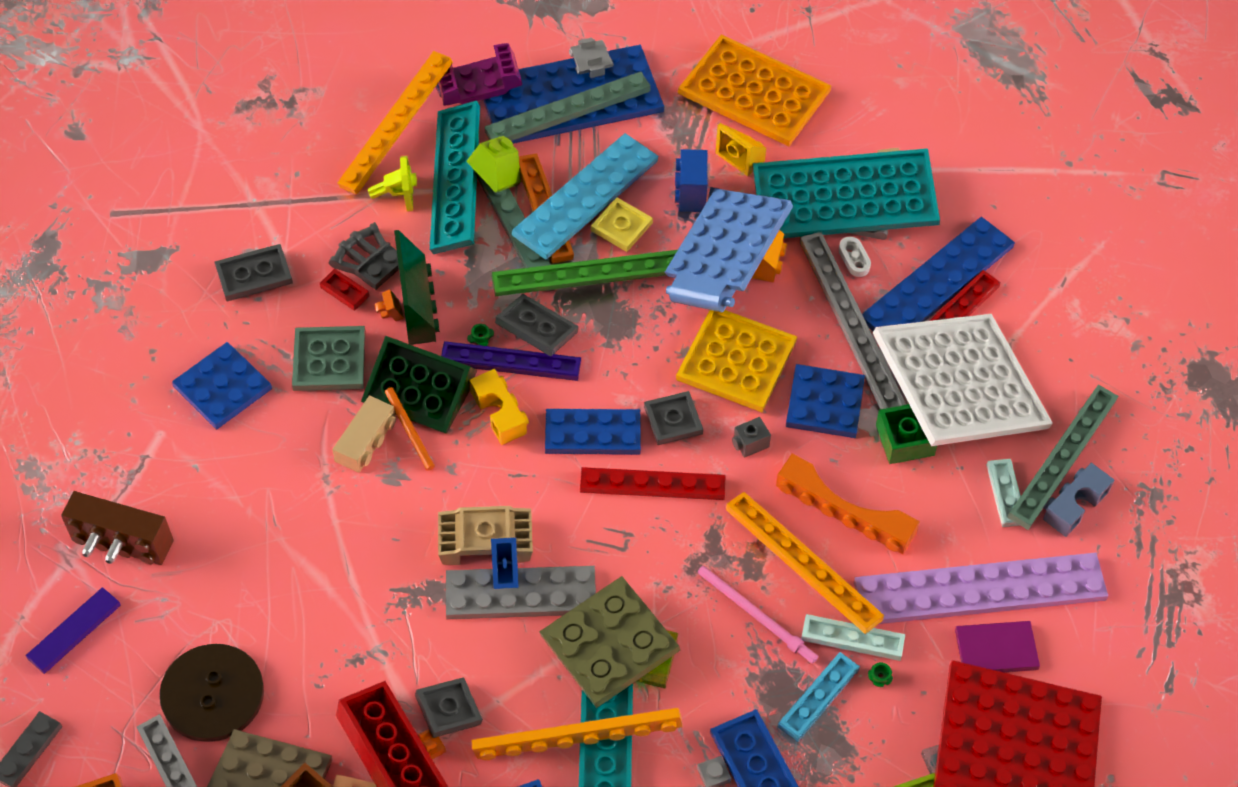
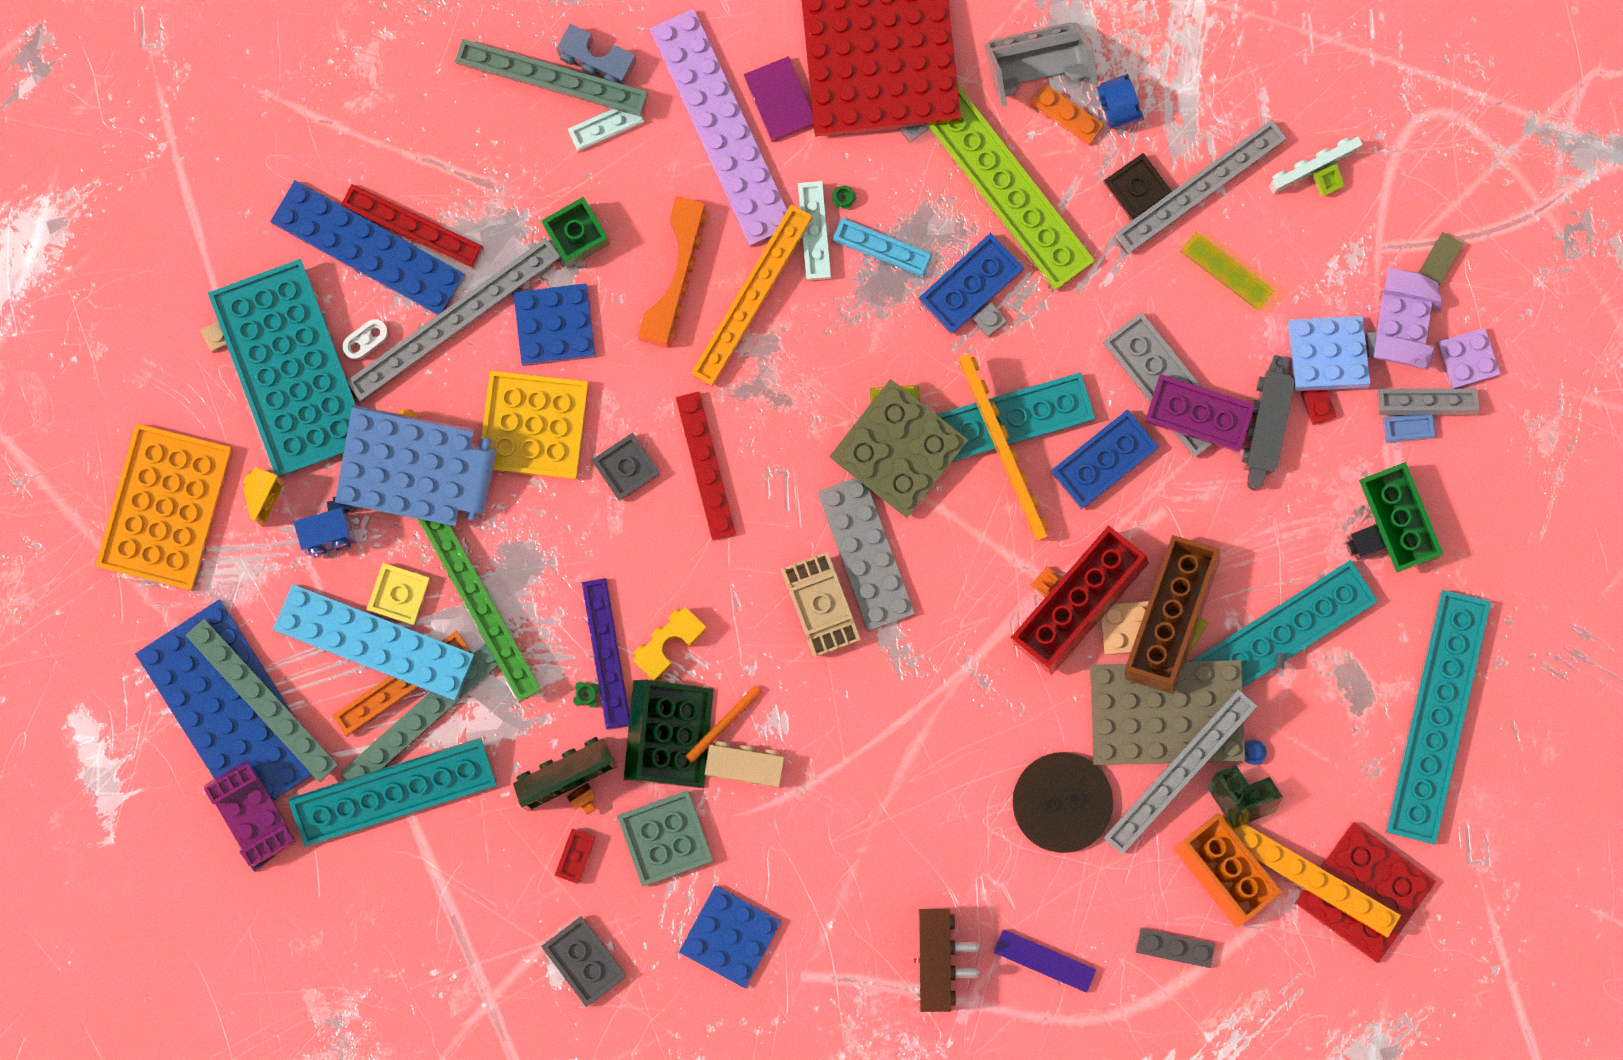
camera: 105 degrees left, 25 degrees up
dark grey plate [329,222,399,290] -> none
light orange plate [337,51,453,195] -> none
neon yellow piece [368,156,417,211] -> none
dark grey plate [415,677,483,738] -> none
lime slope [466,136,521,193] -> none
blue slope [491,537,519,589] -> none
dark grey plate [495,294,579,356] -> none
blue plate [545,409,641,455] -> none
light grey piece [569,37,614,78] -> none
bright pink bar [697,565,818,664] -> none
dark grey brick [732,417,771,458] -> none
white plate [873,314,1053,446] -> none

